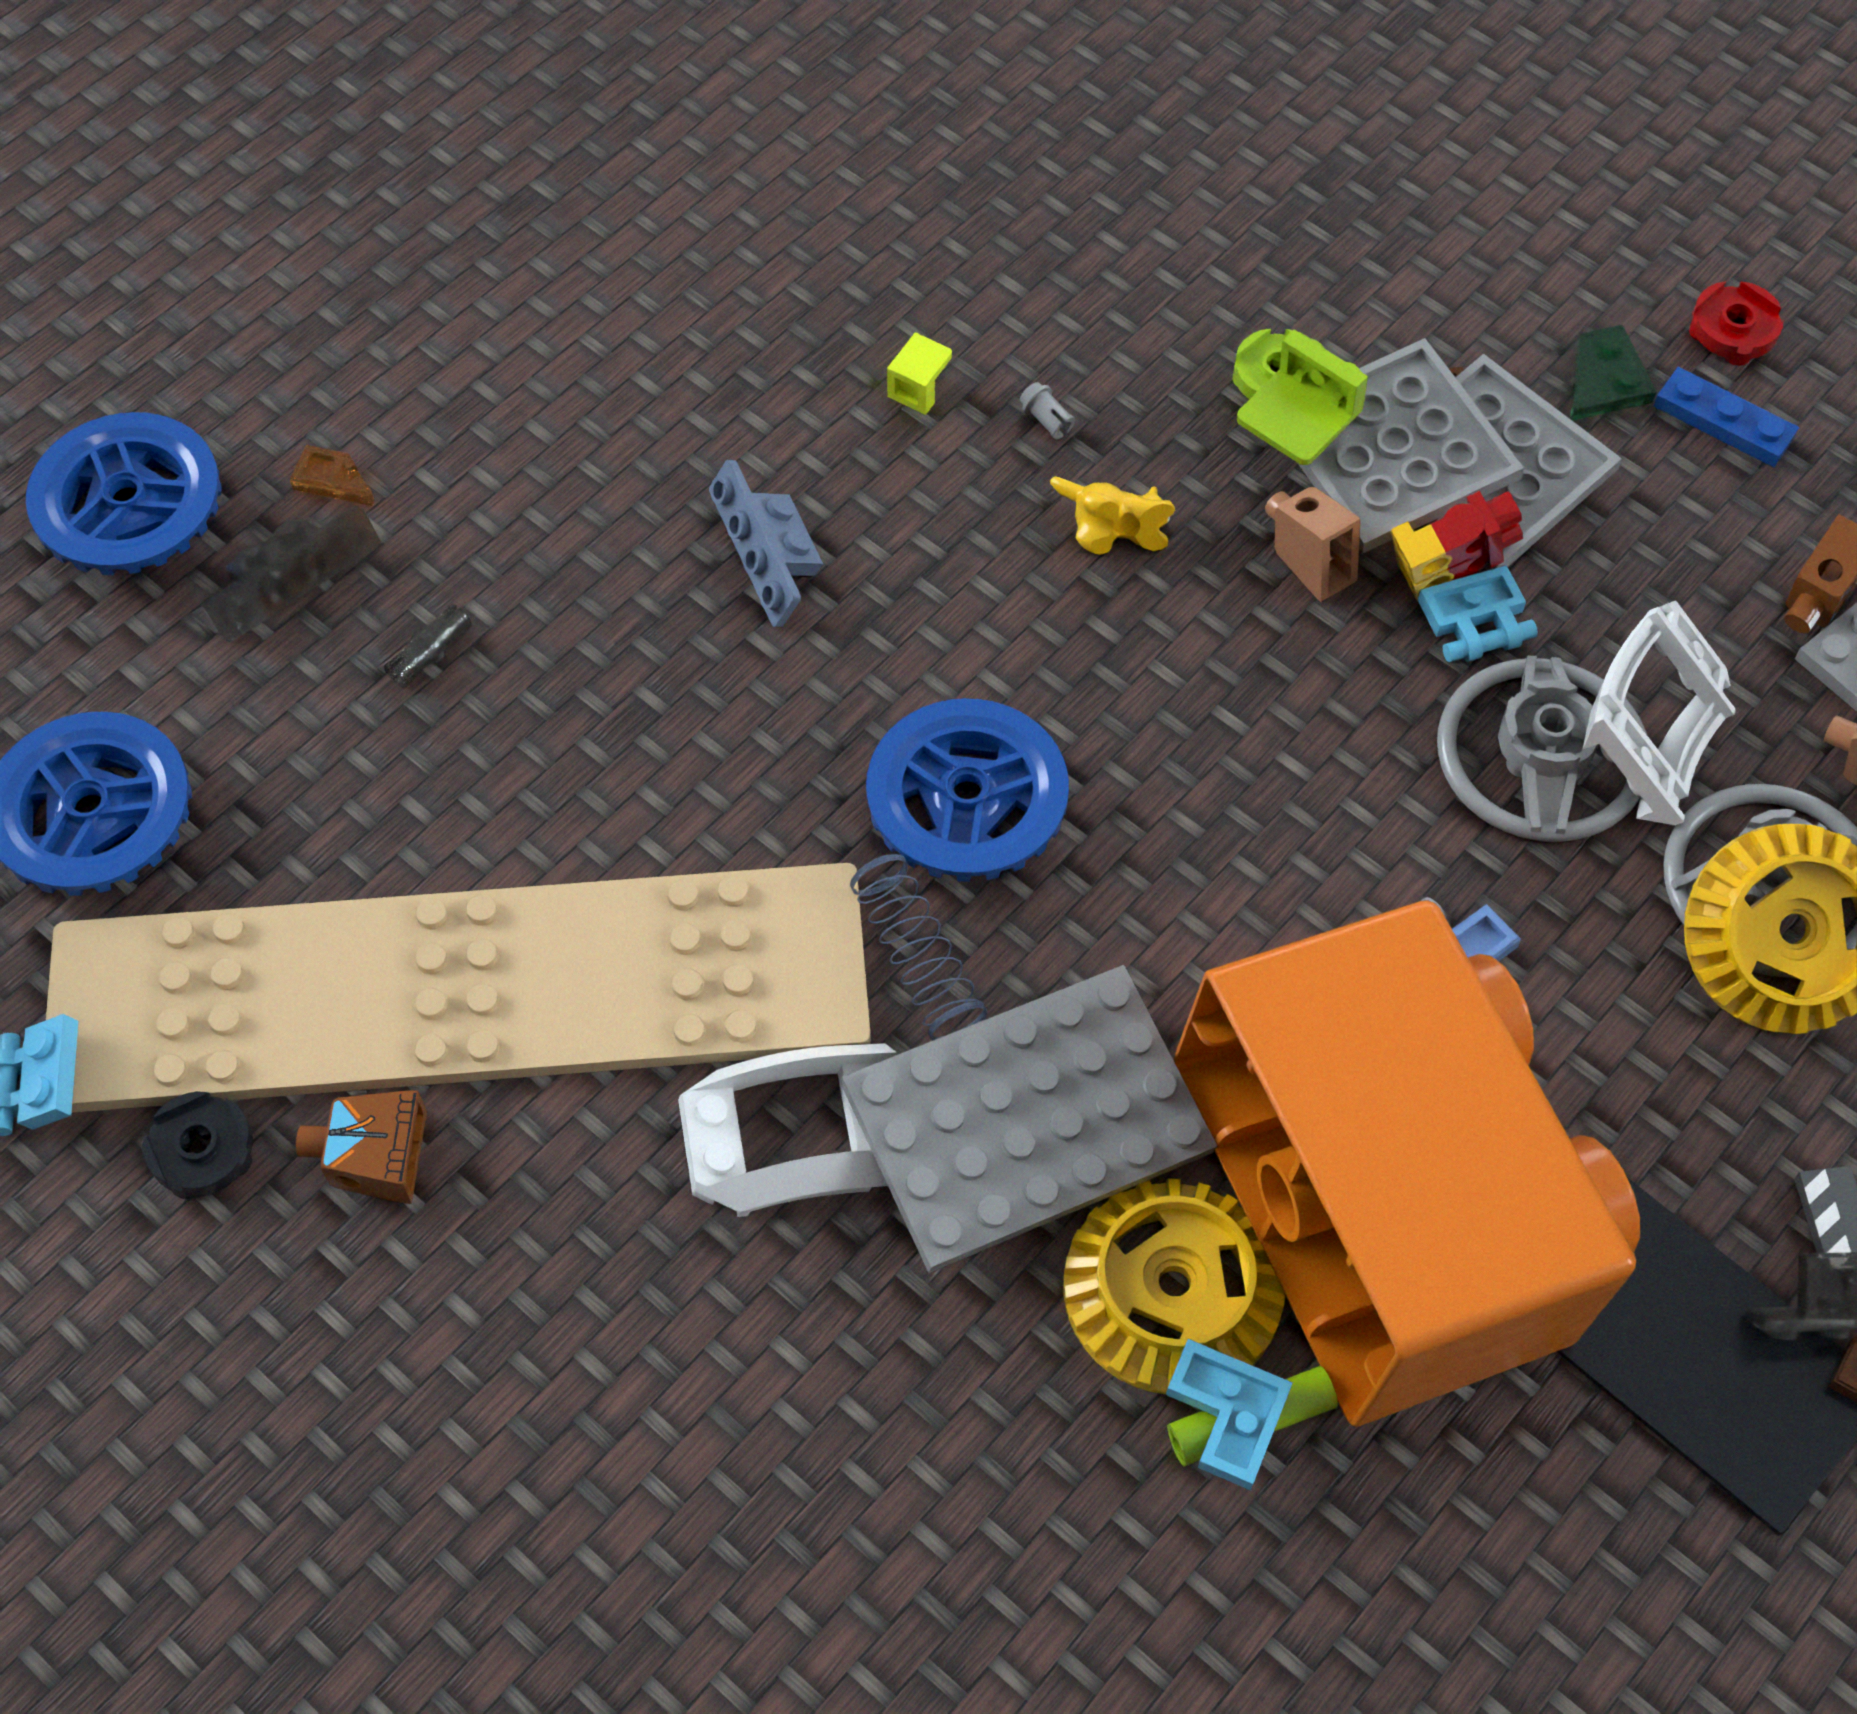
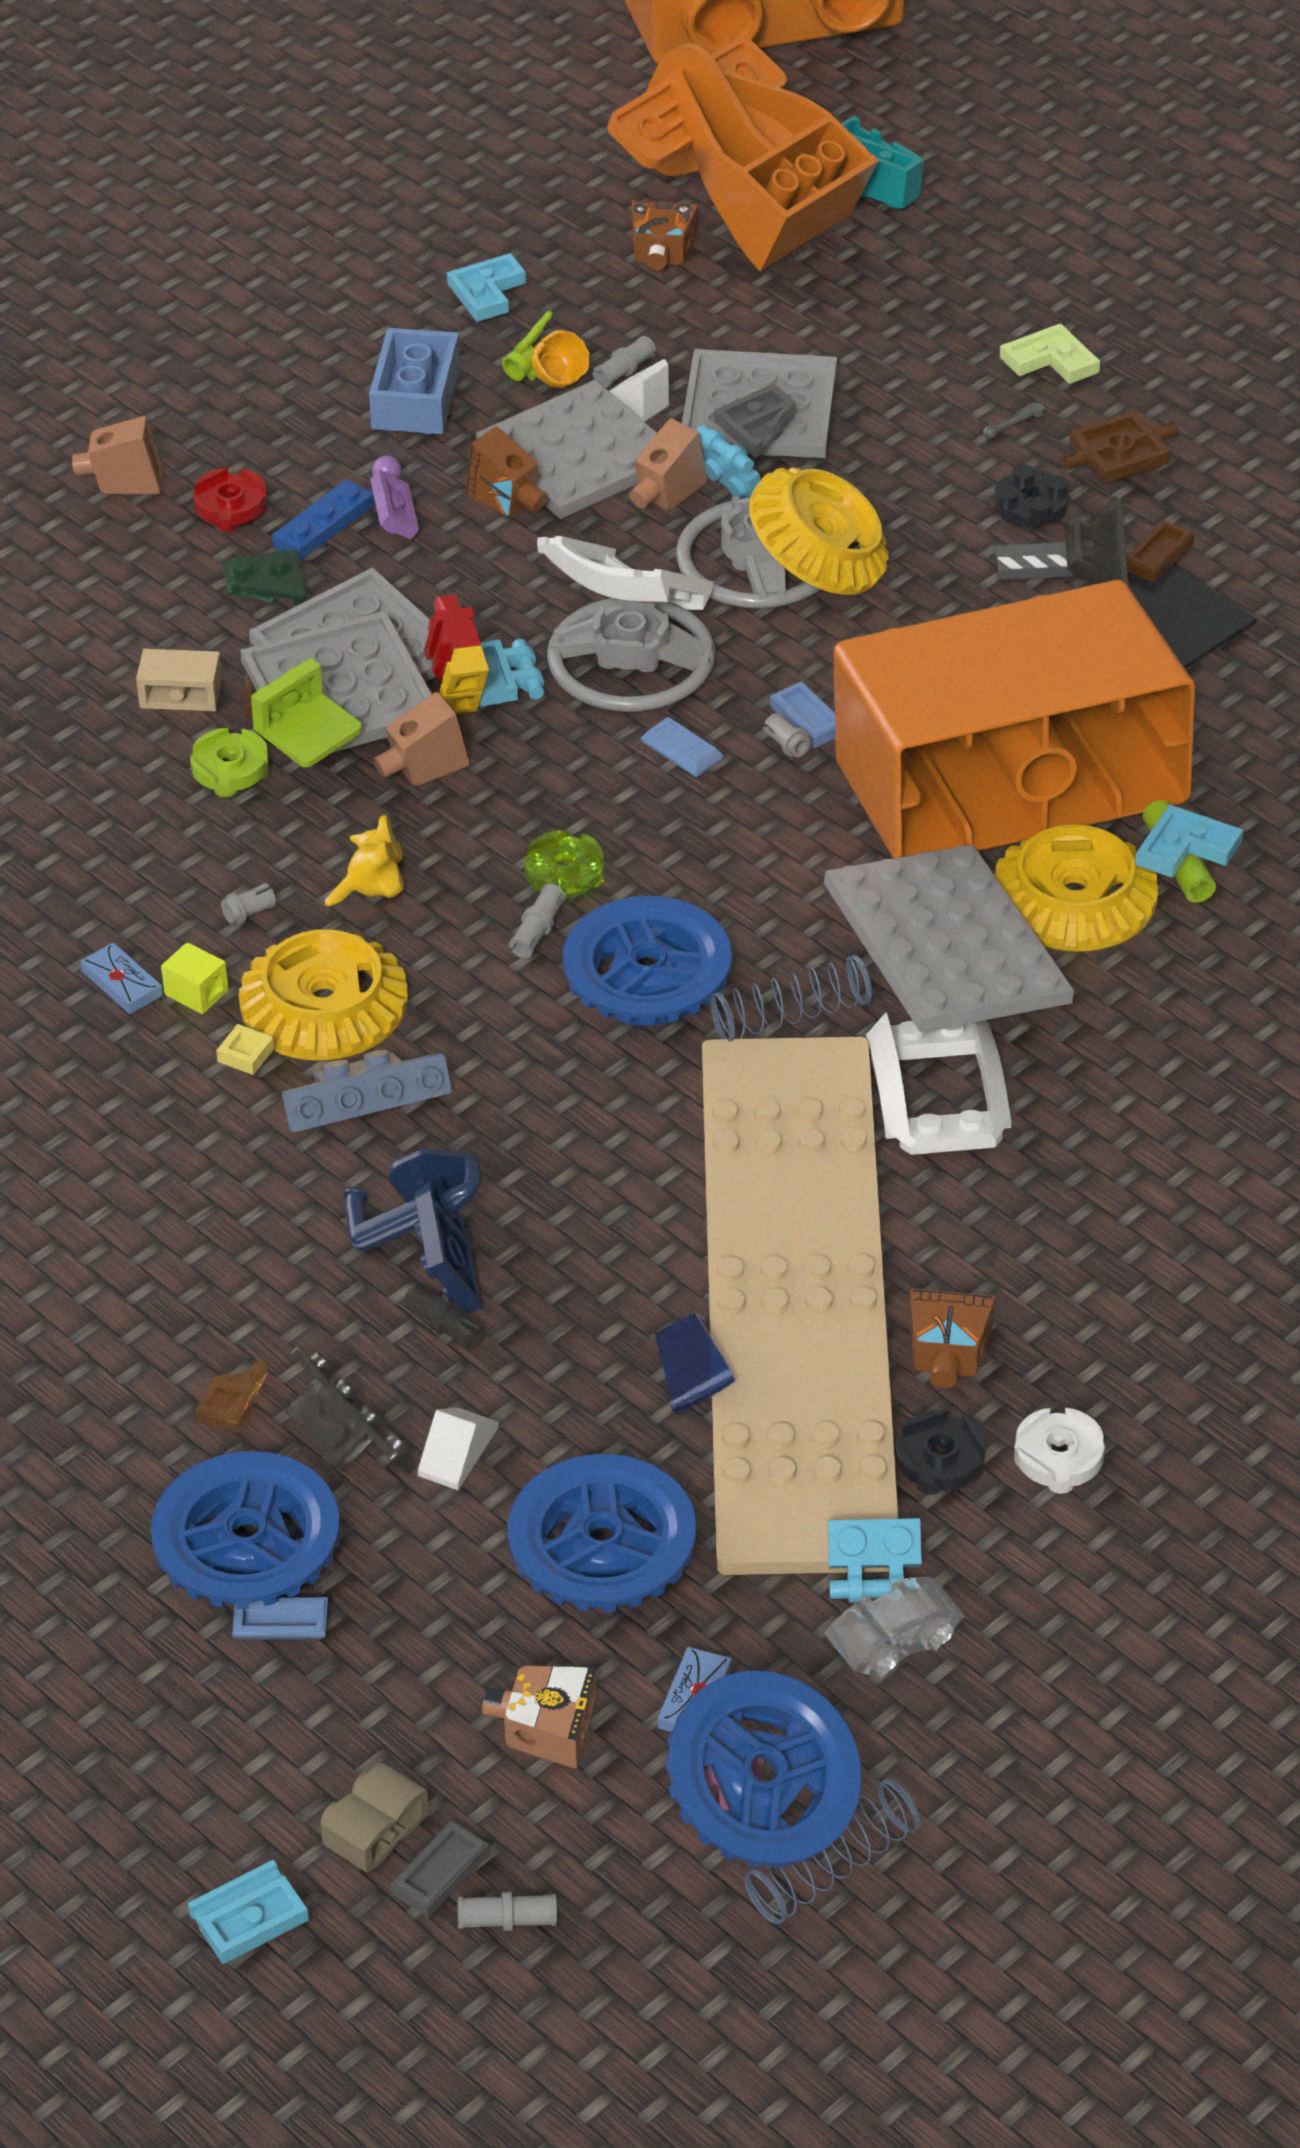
camera: 85 degrees left, 15 degrees down
none -> nougat torso [72,416,164,494]
none -> medium blue tile [80,943,163,1014]
none -> tan brick [136,649,222,711]
none -> light yellow plate [216,1024,275,1075]
none -> medium blue tile [232,1597,328,1640]
none -> yellow gear [239,929,408,1061]
none -> dark blue plate [343,1149,483,1314]
none -> medium lavender plate [370,456,419,540]
none -> white slope [418,1408,499,1490]
none -> light grey pin [509,884,566,958]
none -> clear neon green plate [524,830,604,899]
none -> medium blue tile [641,717,724,777]
none -> clear blue piece [655,1313,736,1412]
none -> white plate [1014,1408,1105,1494]

